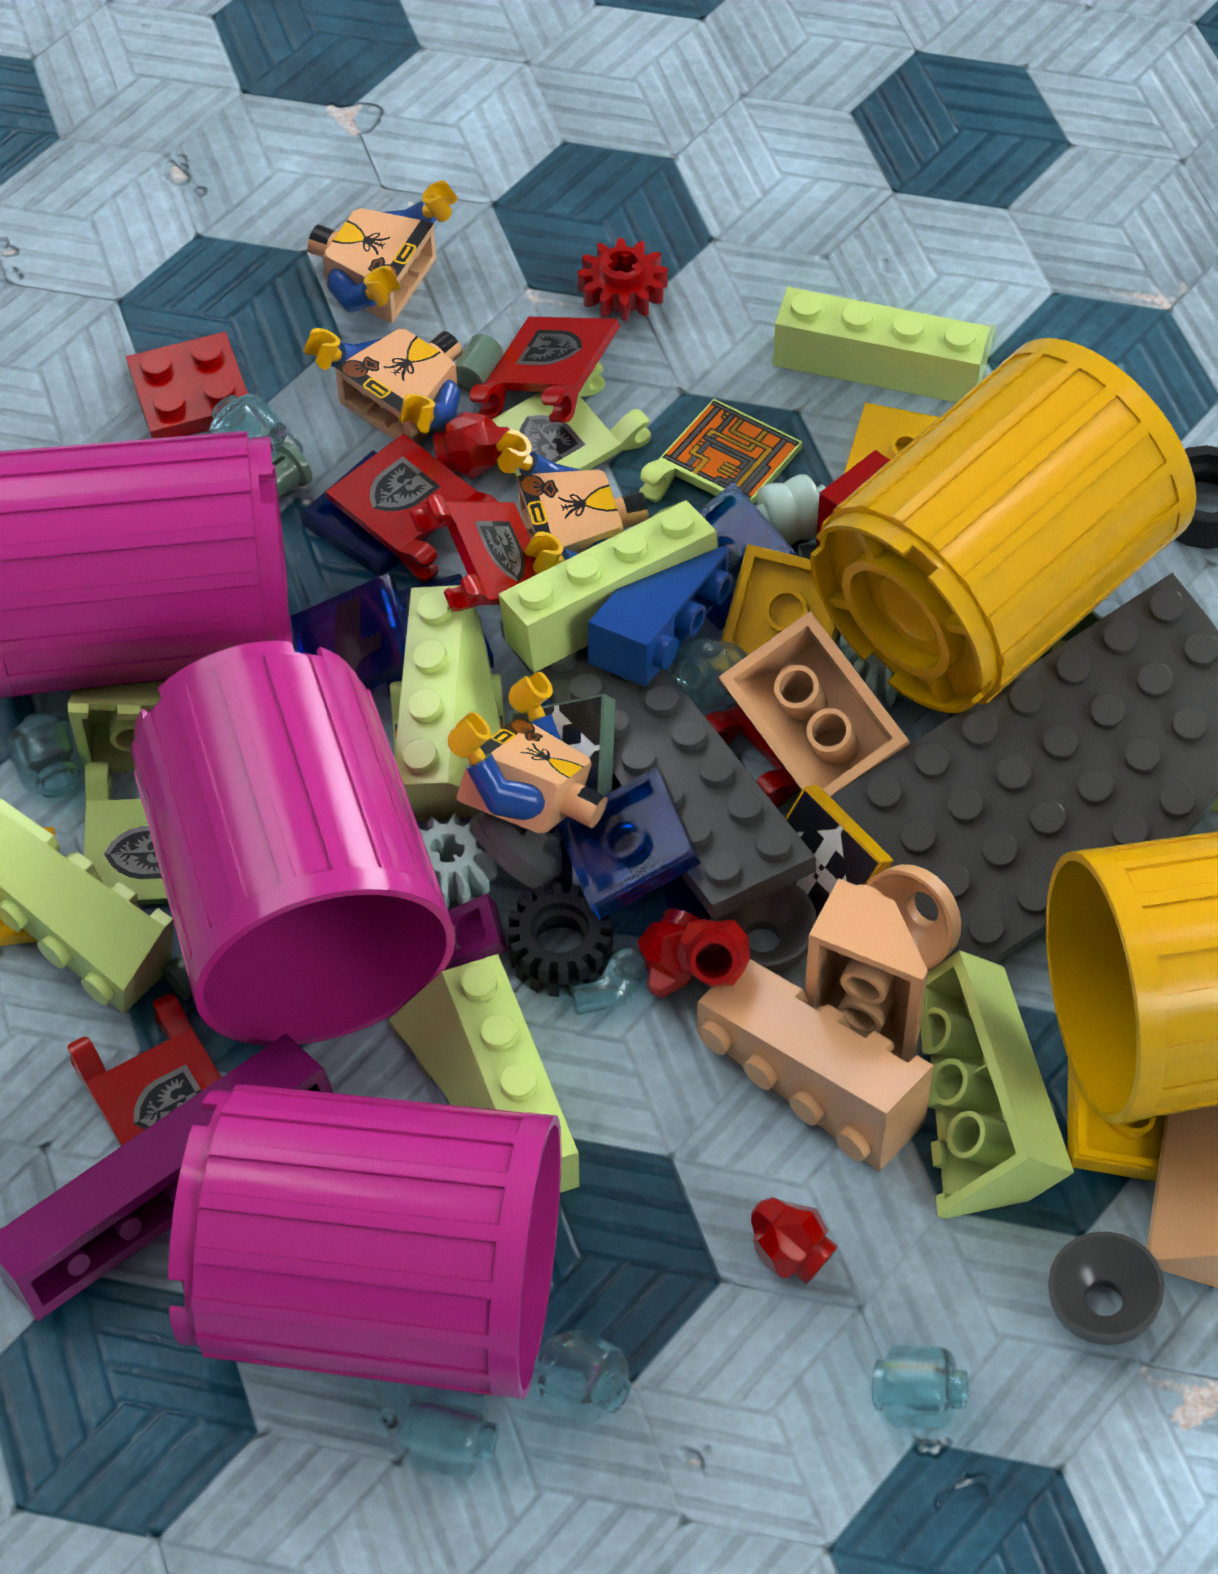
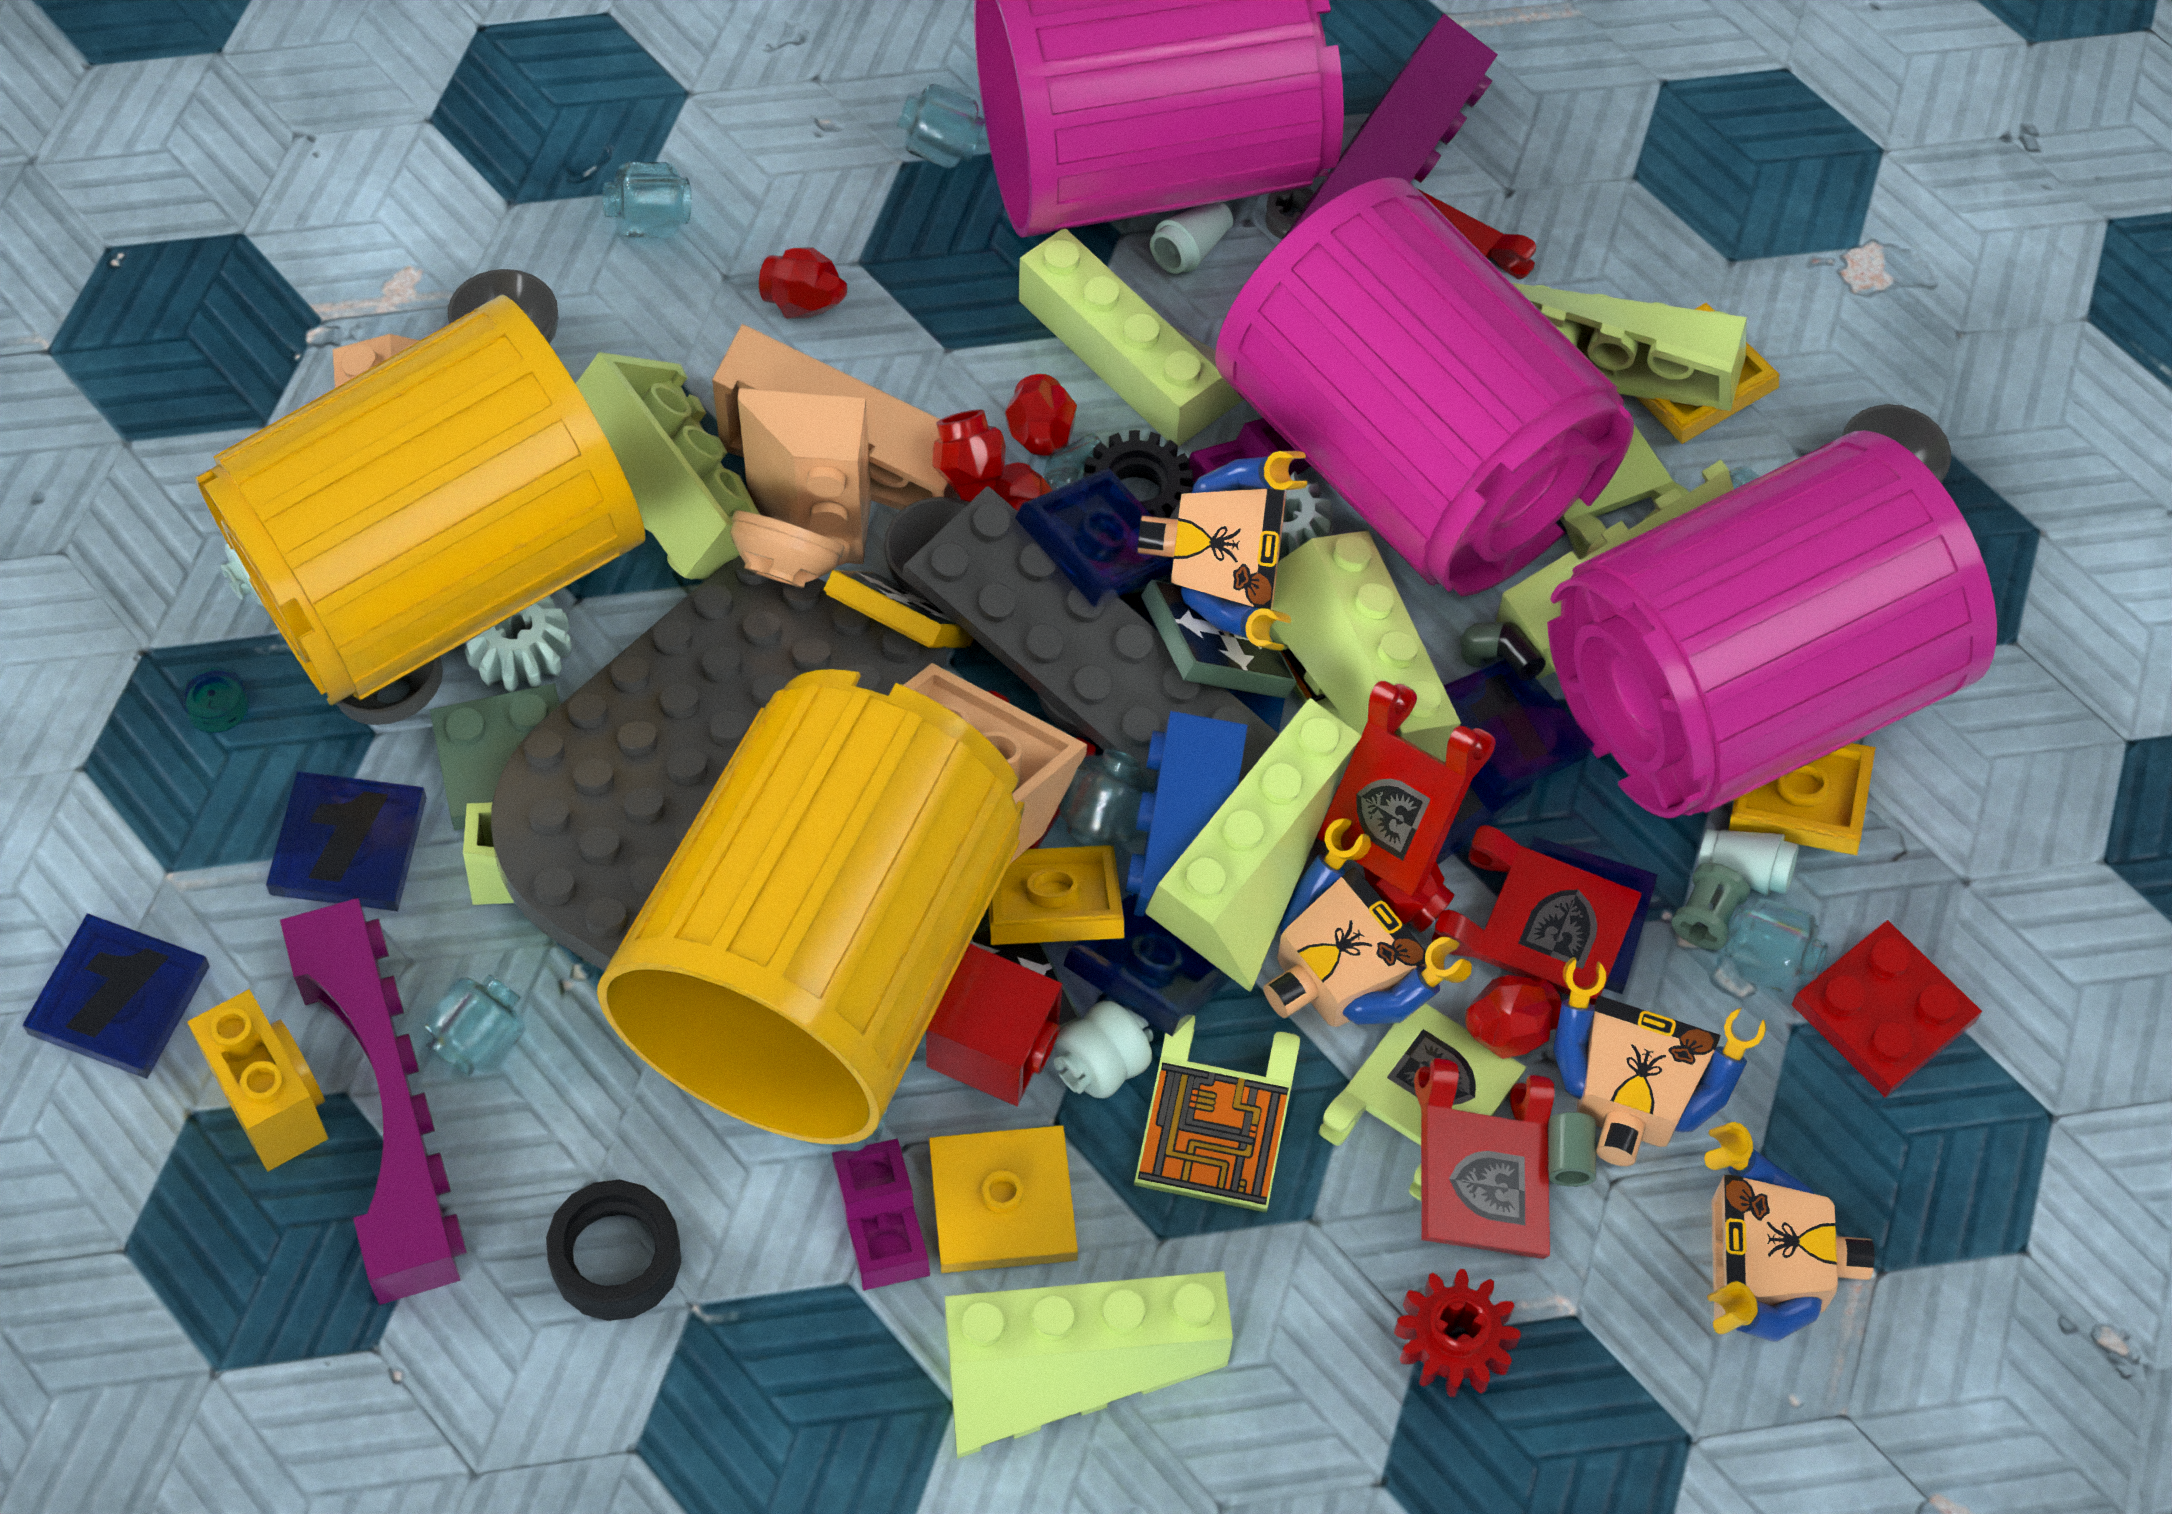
camera: 155 degrees right, 5 degrees up
none -> red rock [1005,374,1077,456]

